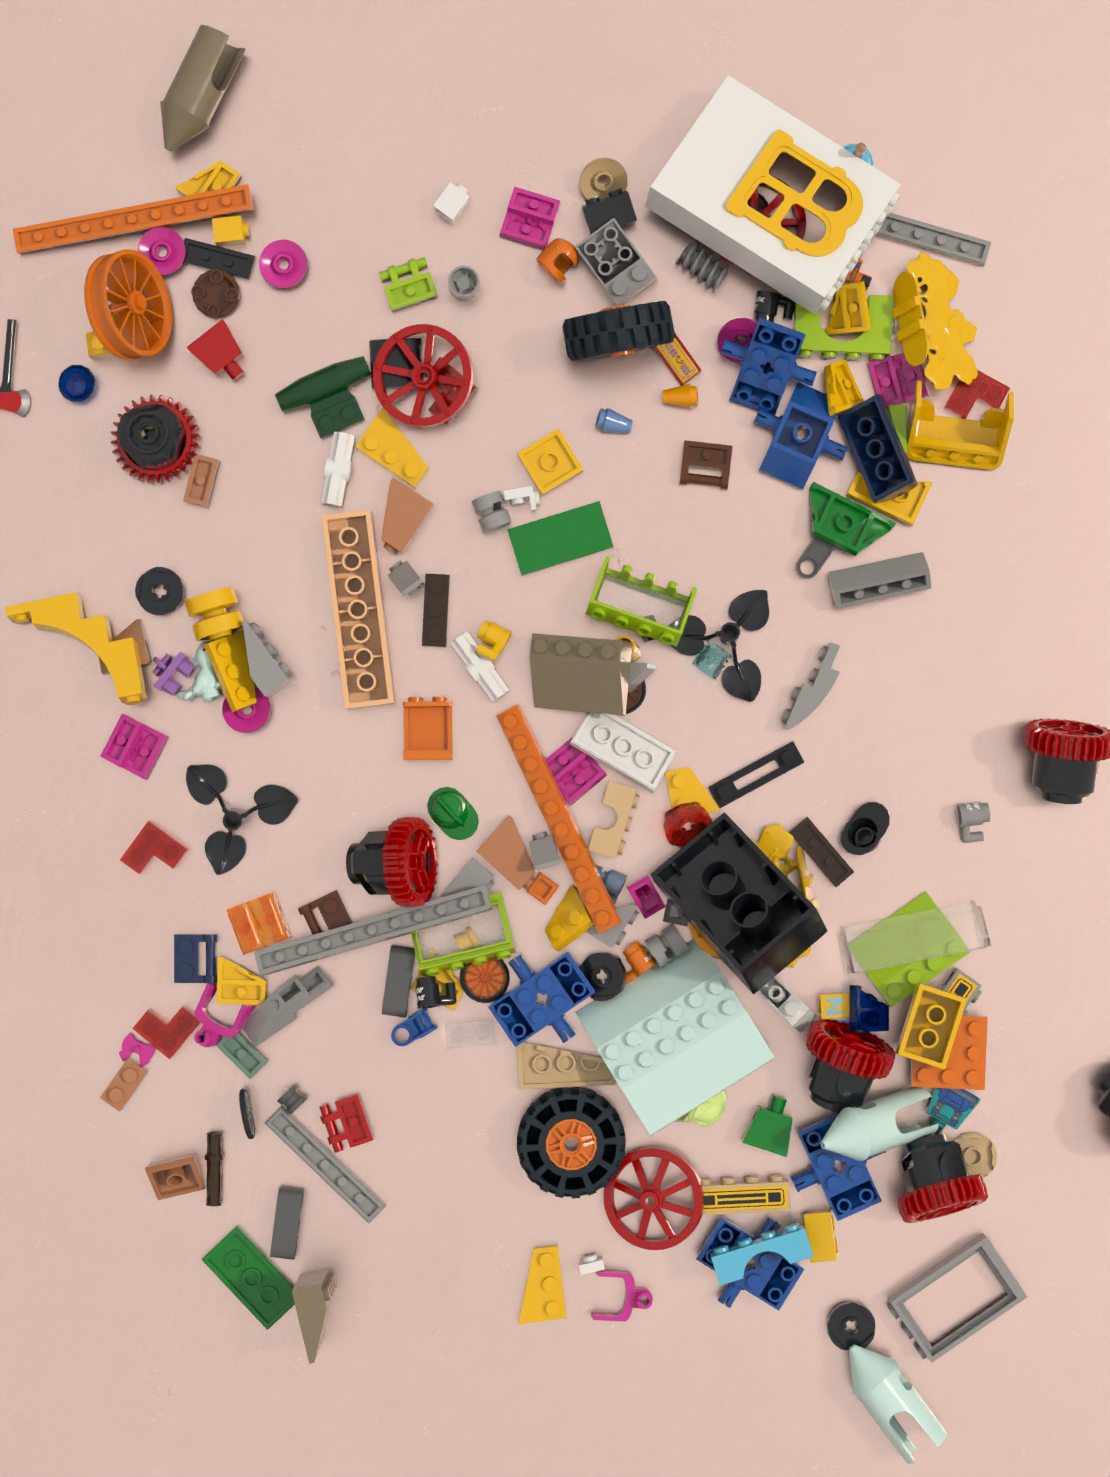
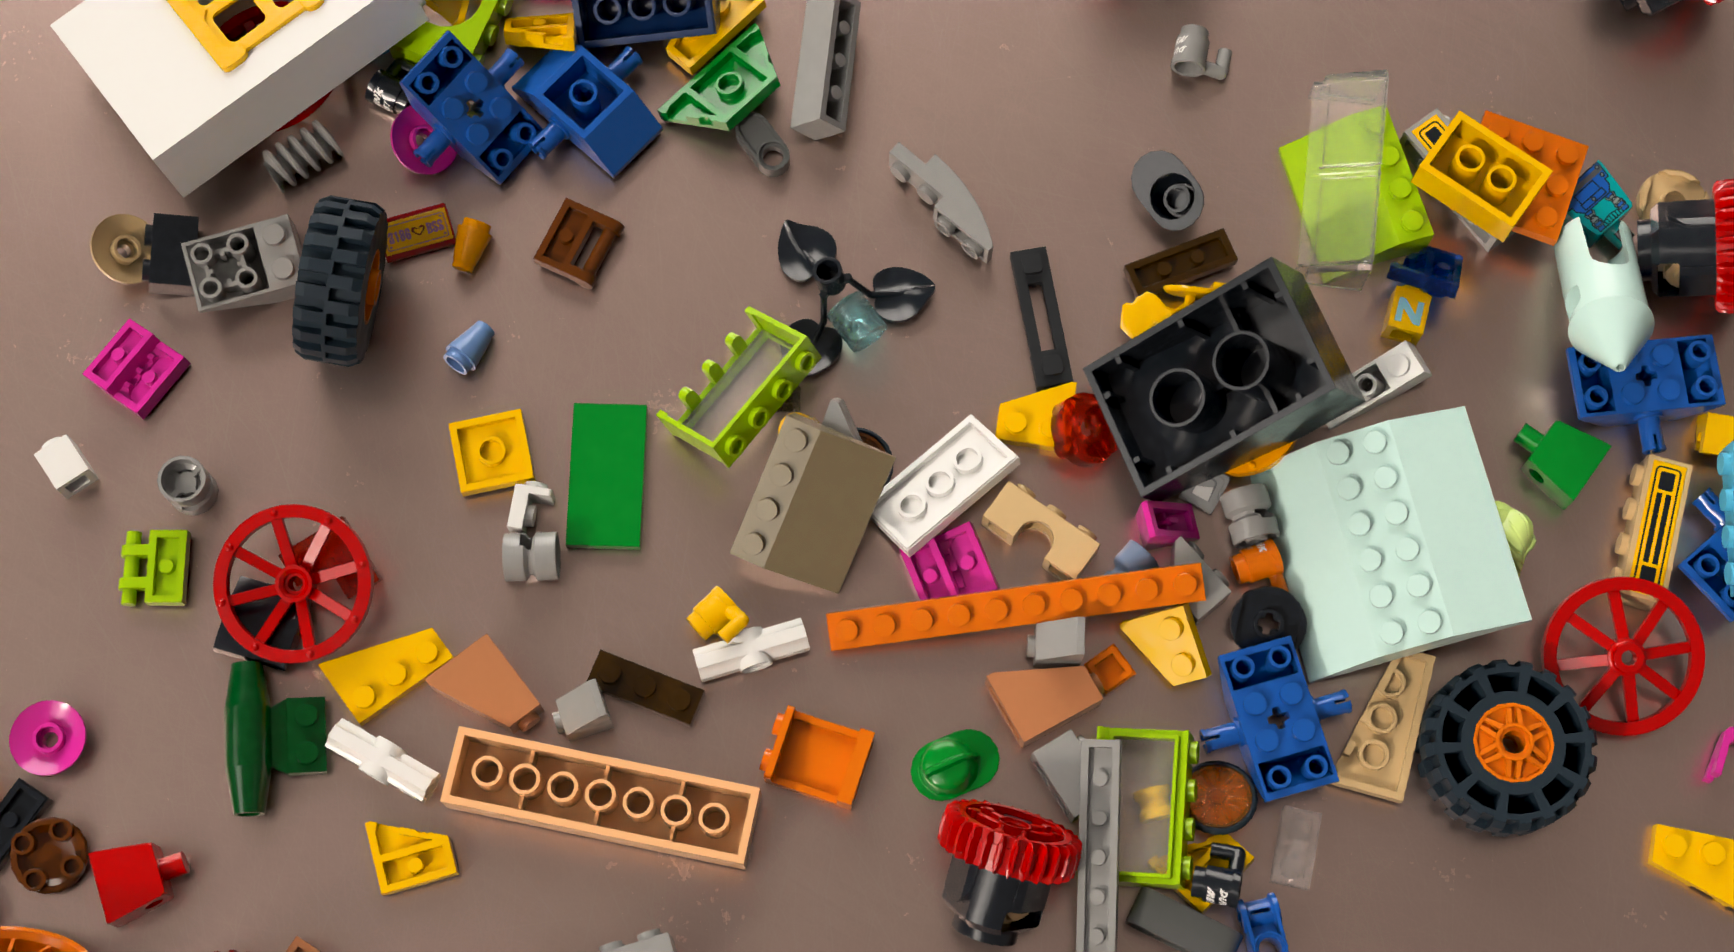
camera: 70 degrees left, 15 degrees down
orange helmet [536,238,579,285] -> none
white plate [579,1254,605,1275] -> none
piece [806,1019,896,1113] -> none
none -> yellow wing [365,821,459,896]

